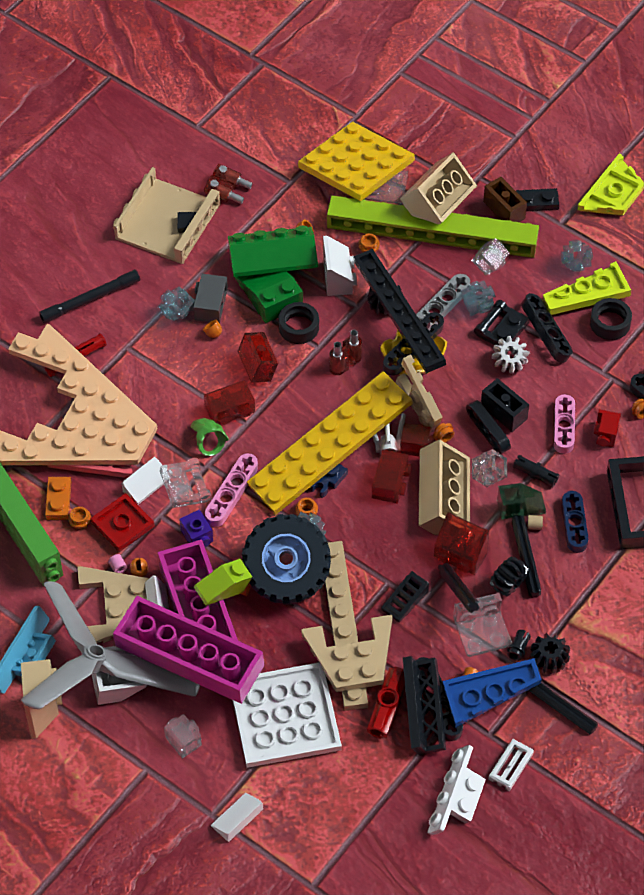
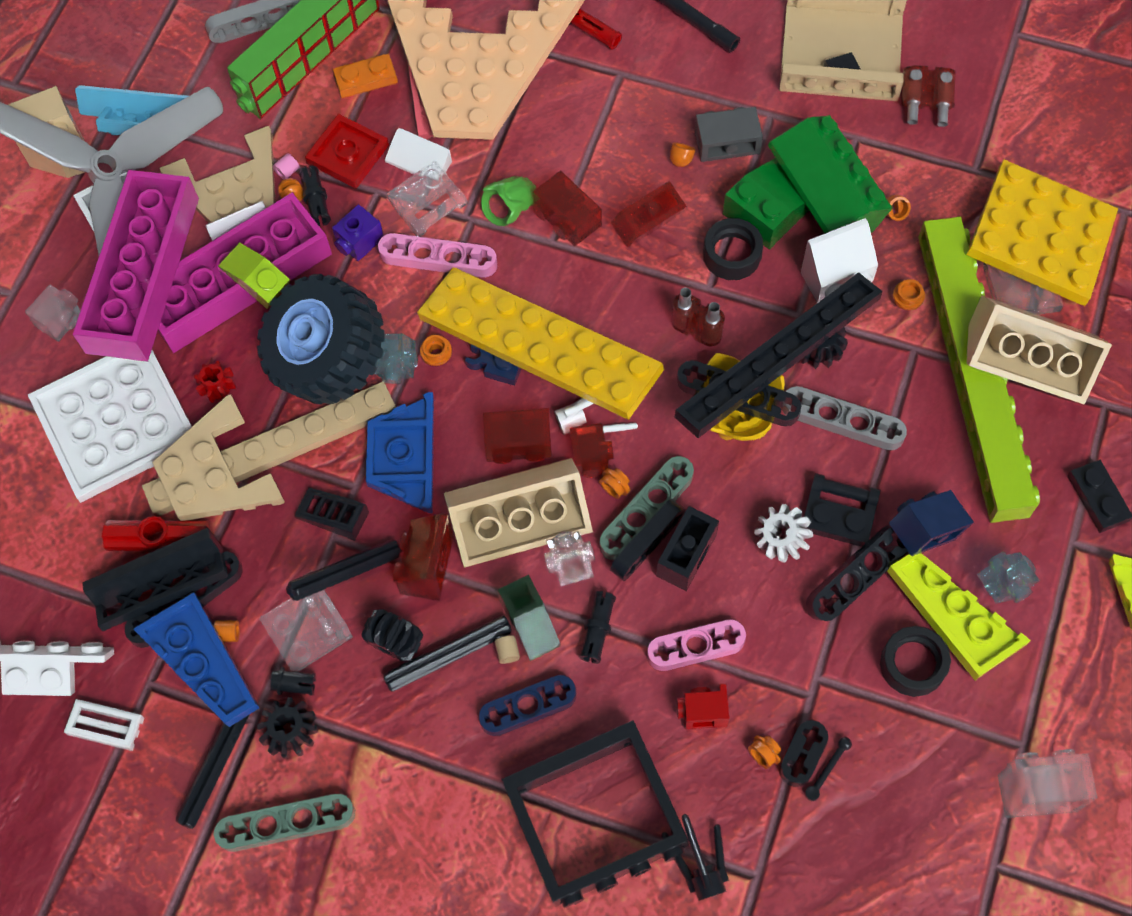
camera: 75 degrees right, 10 degrees up
orange plate [68,507,91,529] -> none
clear light blue brick [158,286,195,321] -> none
tan wing [396,354,442,433] -> none
clear light blue brick [461,280,496,316] -> none
clear brick [471,238,510,275] -> none
reddish brown brick [483,177,527,222] -> none
none -> red gear [194,361,236,403]
none -> sand green beam [214,794,356,852]
none -> black pin [299,165,331,227]
none -> blue wing [366,392,434,513]
none -> sand green beam [600,456,694,561]
none -> dark blue brick [889,490,974,556]

